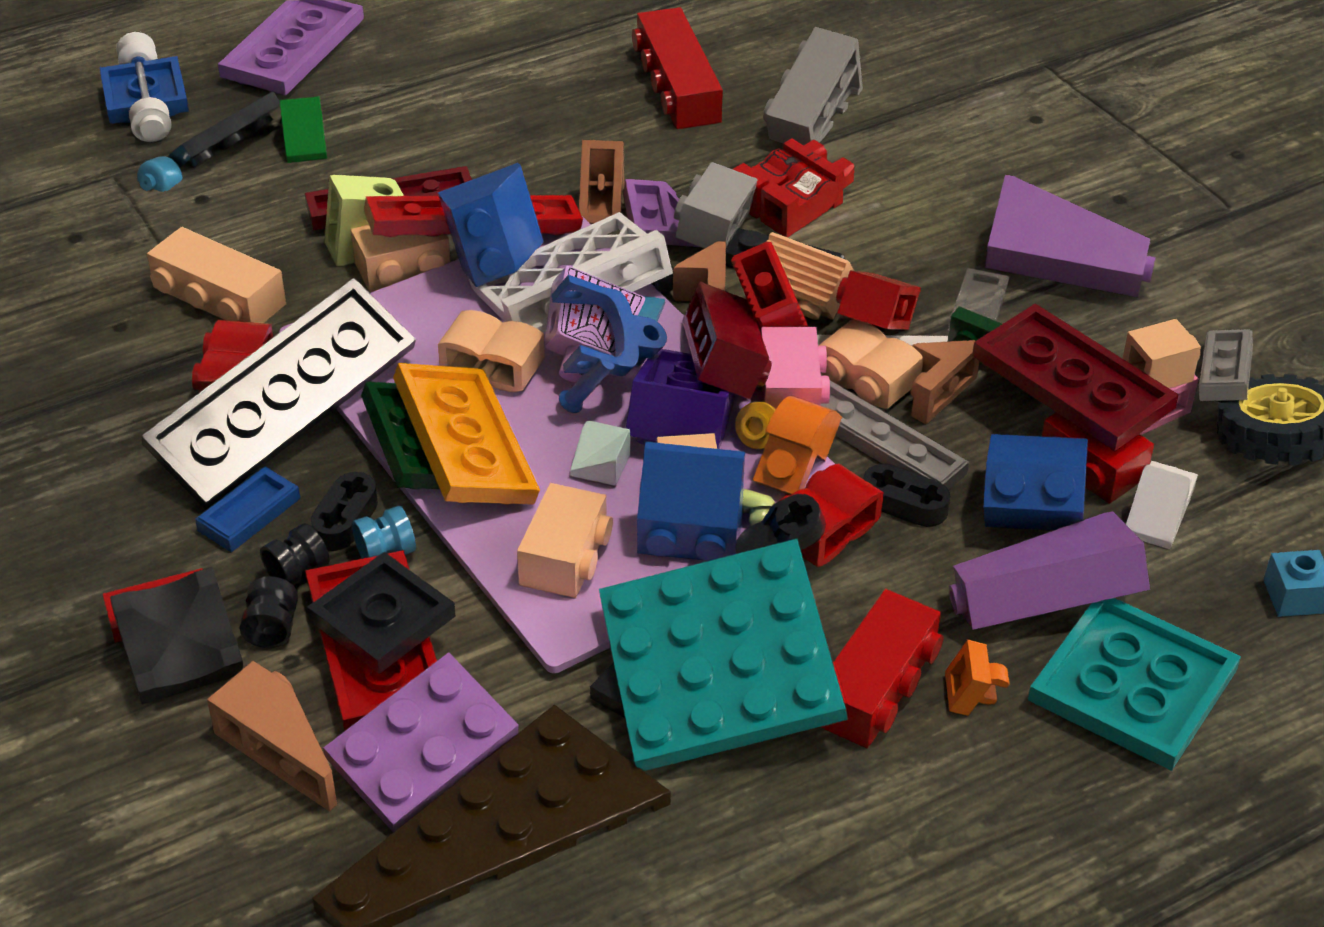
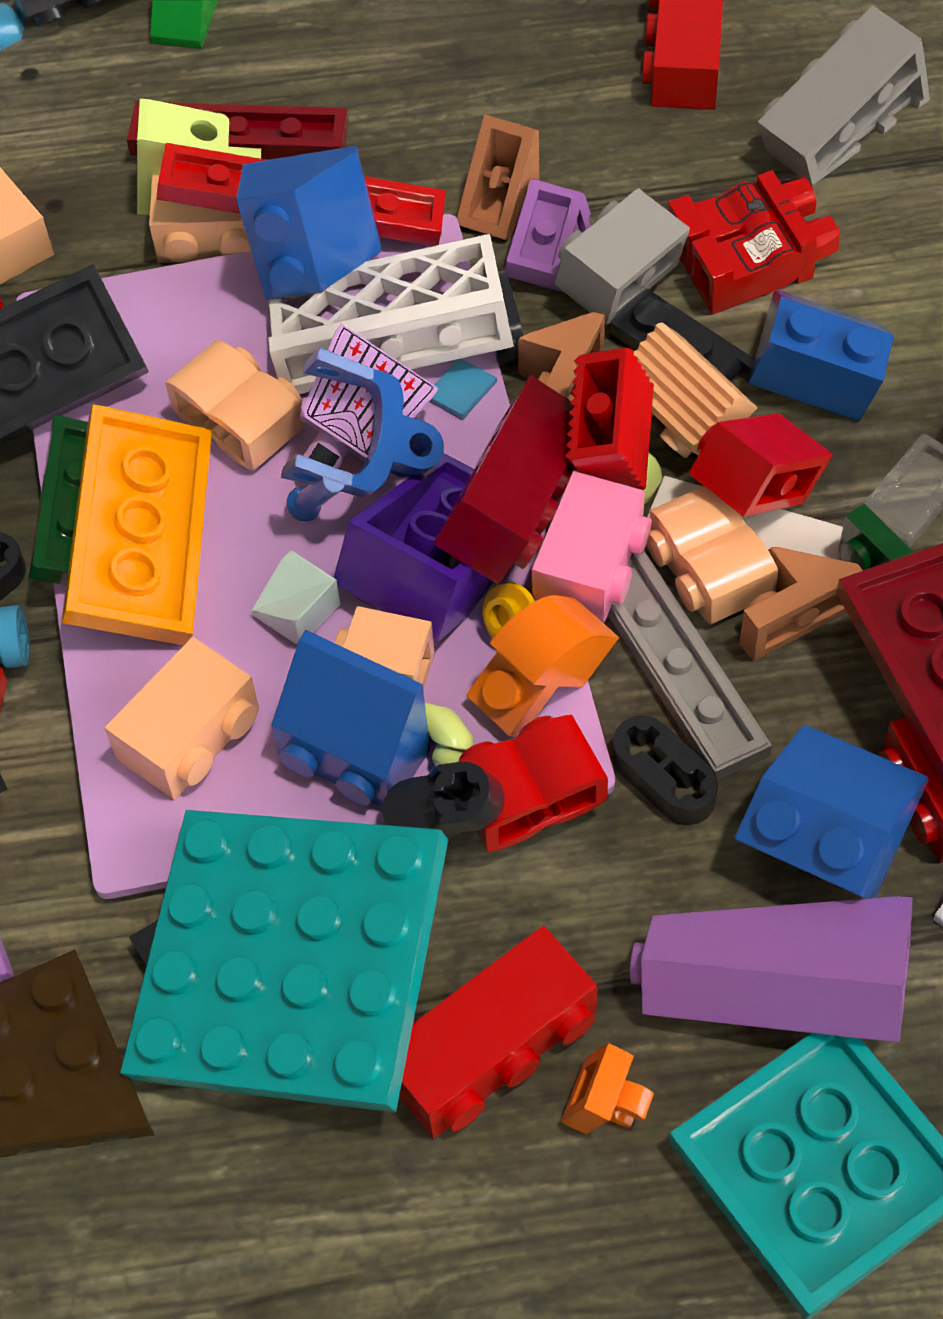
camera: 25 degrees right, 15 degrees up
none -> blue slope [748,289,894,421]

